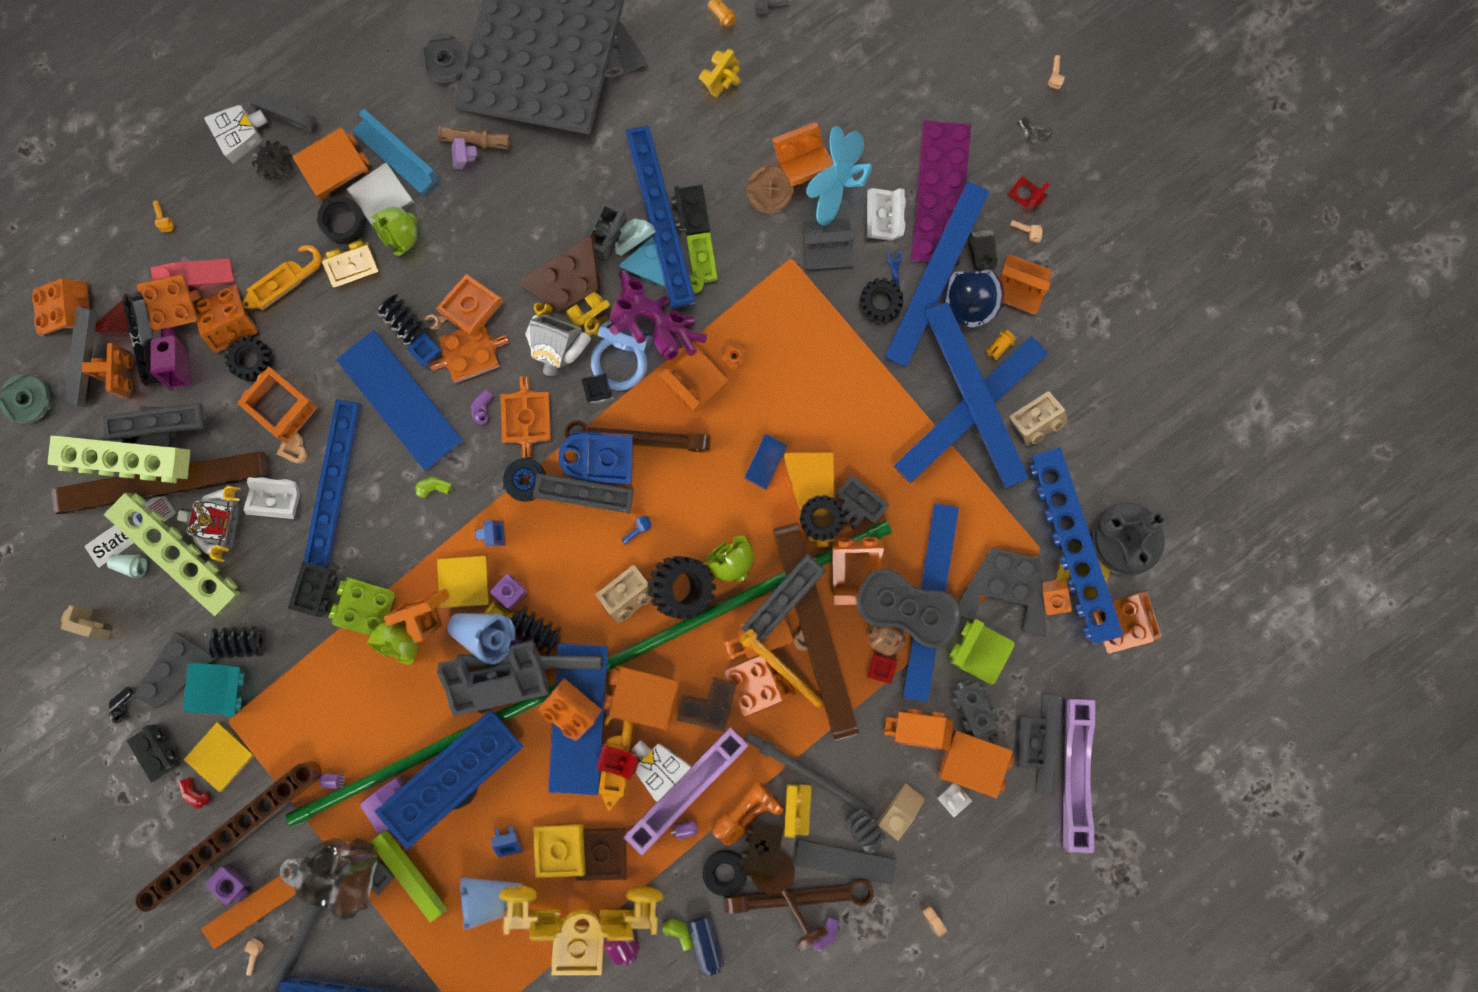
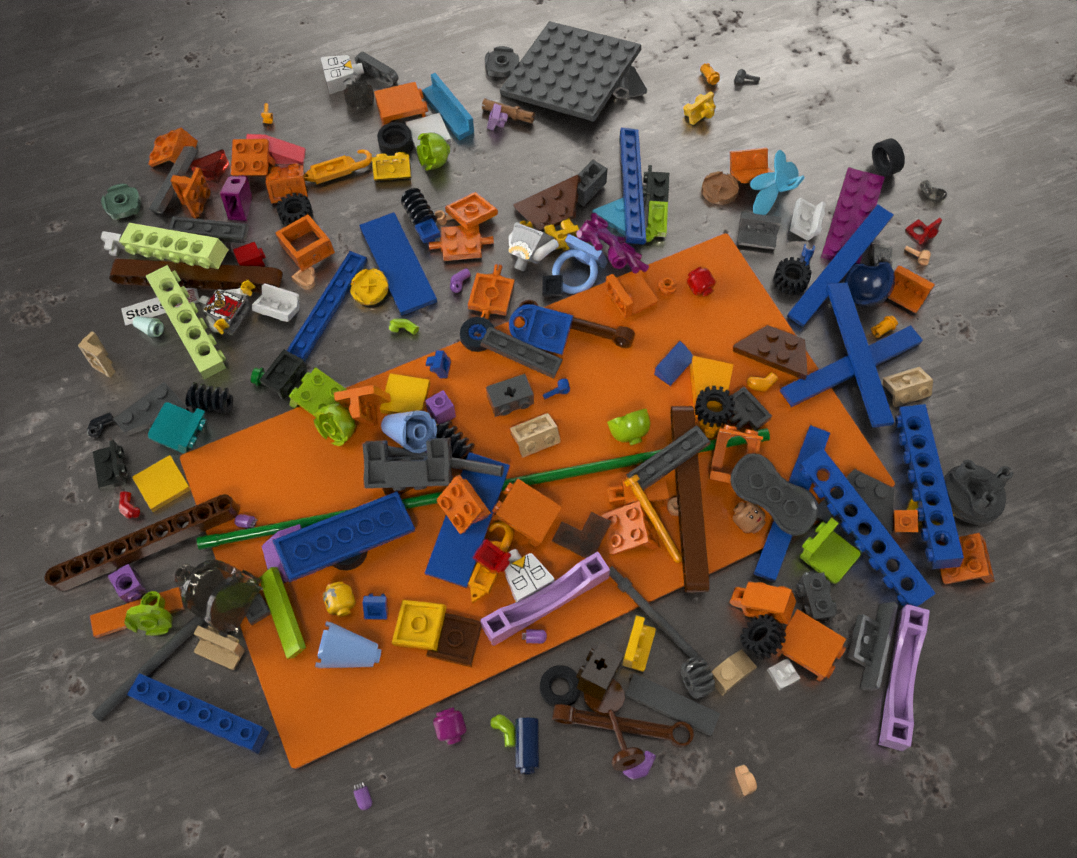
camera: 10 degrees right, 20 degrees down
black beam [122,291,160,386] -> none
light nougat hand [244,938,264,976] -> none
yellow piece [499,886,664,975] -> none
light aqua tile [615,218,656,256] -> none
black tyre [648,556,716,620] -> none
orange piece [712,781,785,846] -> none
red tile [867,653,898,684] -> none
light nougat hand [1048,55,1065,90] -> none
none -> white tile [101,231,125,256]
none -> lime tile [124,591,173,636]
none -> tan bracket [194,626,245,670]
none -> red brick [233,241,266,267]
none -> green plate [250,367,265,387]
none -> yellow head [323,582,356,617]
none -> yellow tile [350,268,389,306]
none -> dark grey brick [486,374,534,417]
none -> red head [687,267,716,297]
none -> reddish brown wing [733,325,807,380]
none -> black tyre [740,614,786,660]
none -> light orange arm [747,372,778,392]
none -> blue brick [800,448,936,607]
none -> black tyre [872,138,905,176]

